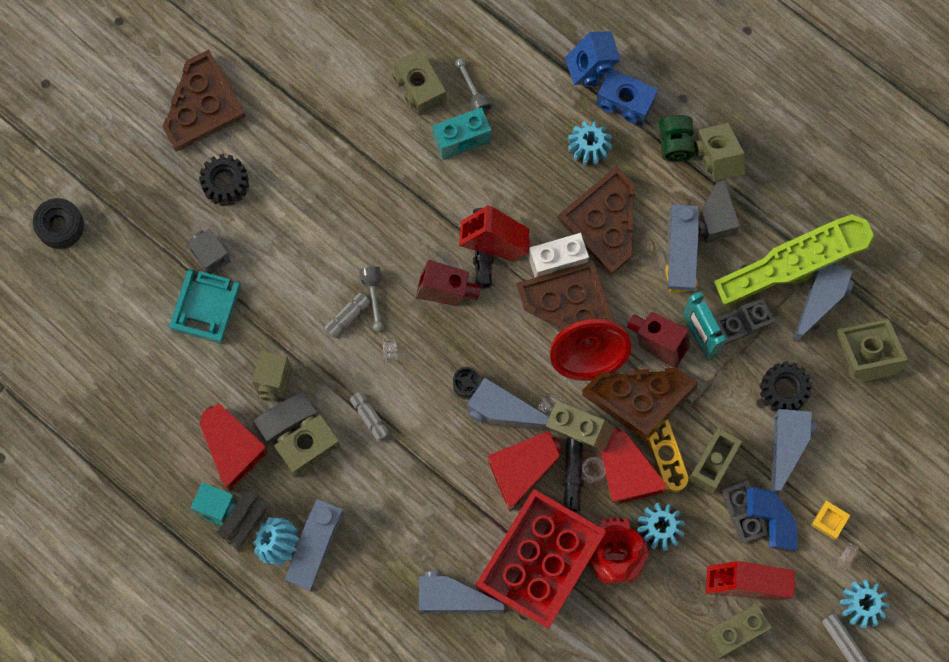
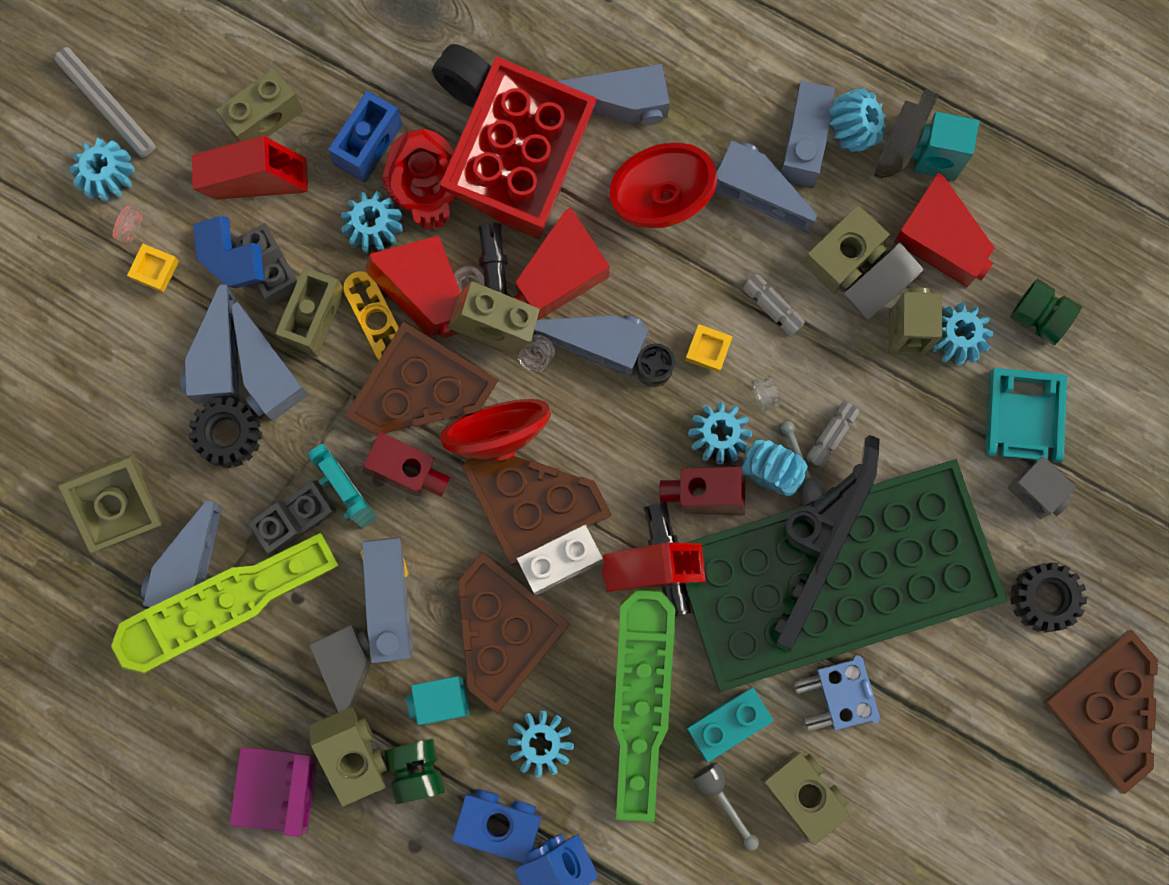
camera: 170 degrees right, 5 degrees up
none -> magenta bracket [230,747,317,837]
none -> sand blue slope [231,301,308,421]
none -> blue brick [328,91,403,183]
none -> teal brick [406,676,470,725]
none -> black tyre [432,44,491,108]
none -> red dish [609,142,717,228]
none -> bright green piece [613,588,675,822]
none -> dark green plate [684,459,1008,693]
none -> yellow plate [685,324,733,373]
none -> medium azure gear [688,402,752,466]
none -> sand blue slope [715,141,818,233]
none -> medium azure gear [741,440,808,496]
none -> black piece [773,435,880,652]
none -> medium blue piece [794,655,880,731]
none -> medium azure gear [931,302,993,366]
none -> dark green wheel [1010,278,1082,346]

